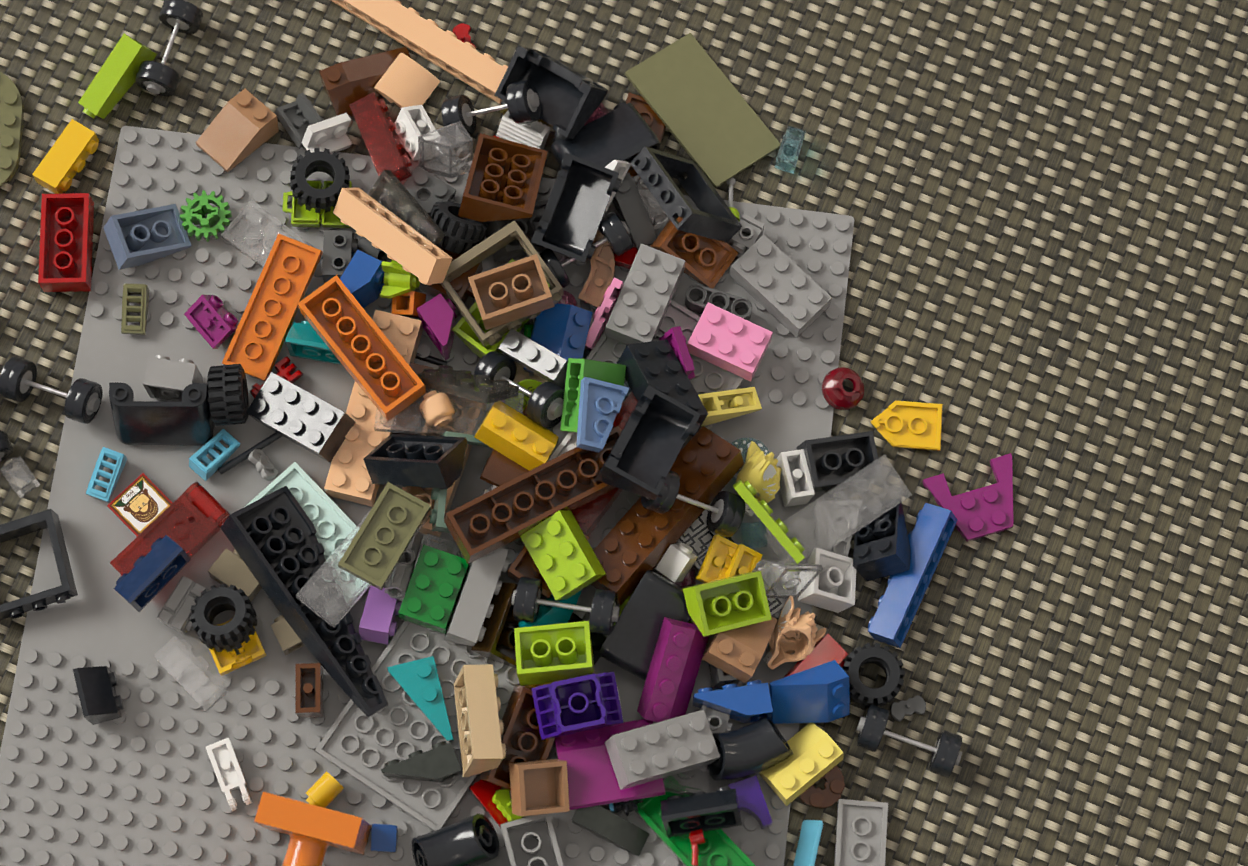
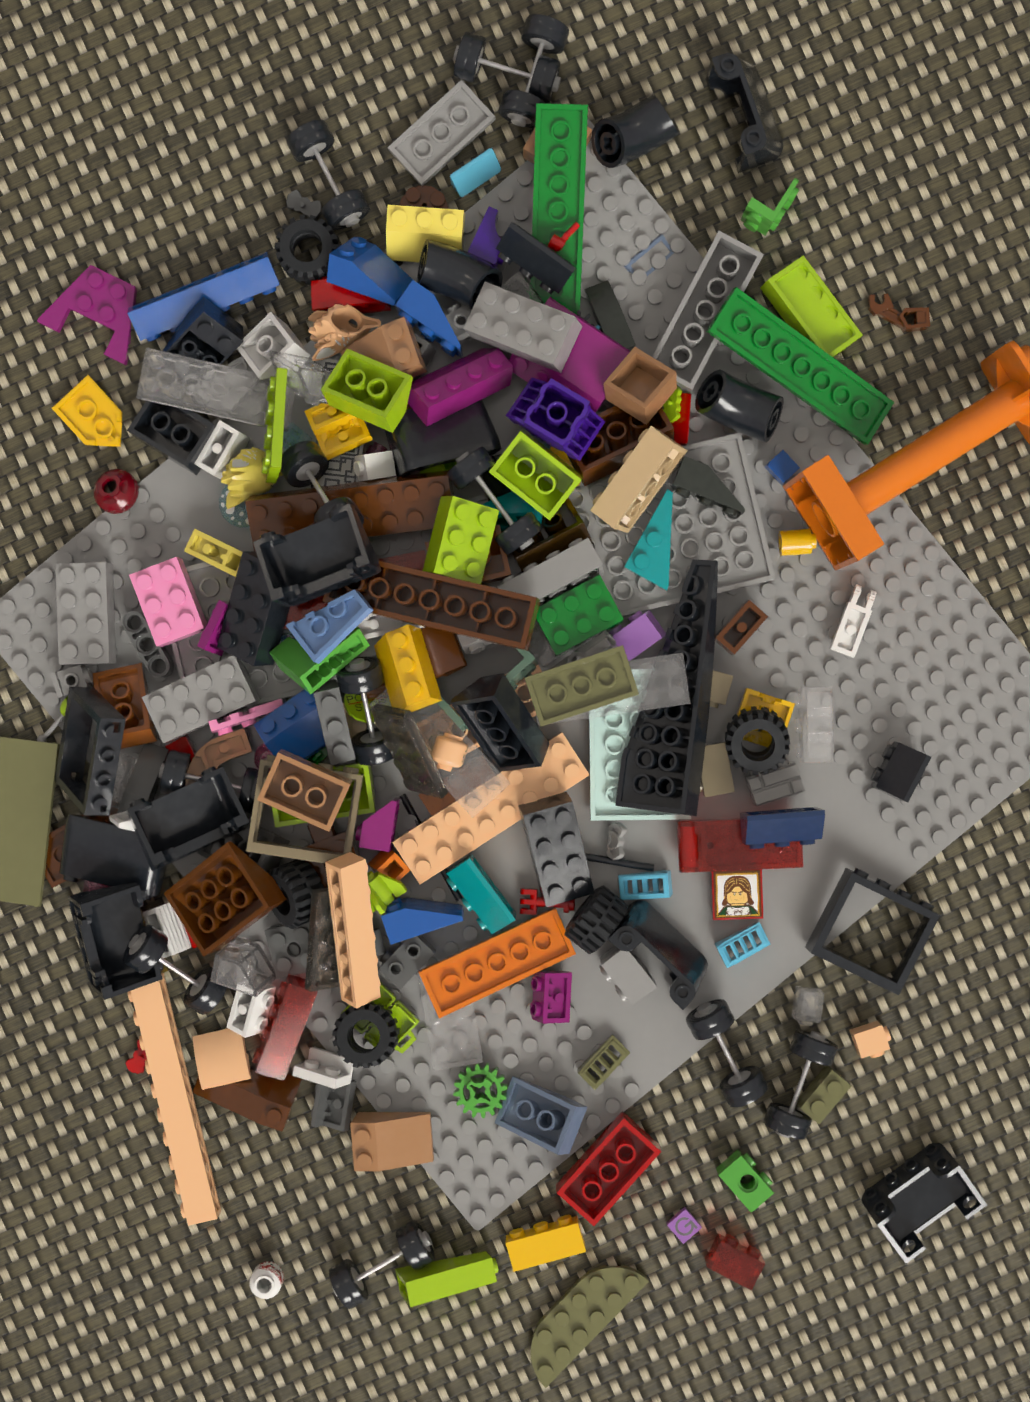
camera: 135 degrees left, 15 degrees up
orange brick [297,275,426,421] -> none

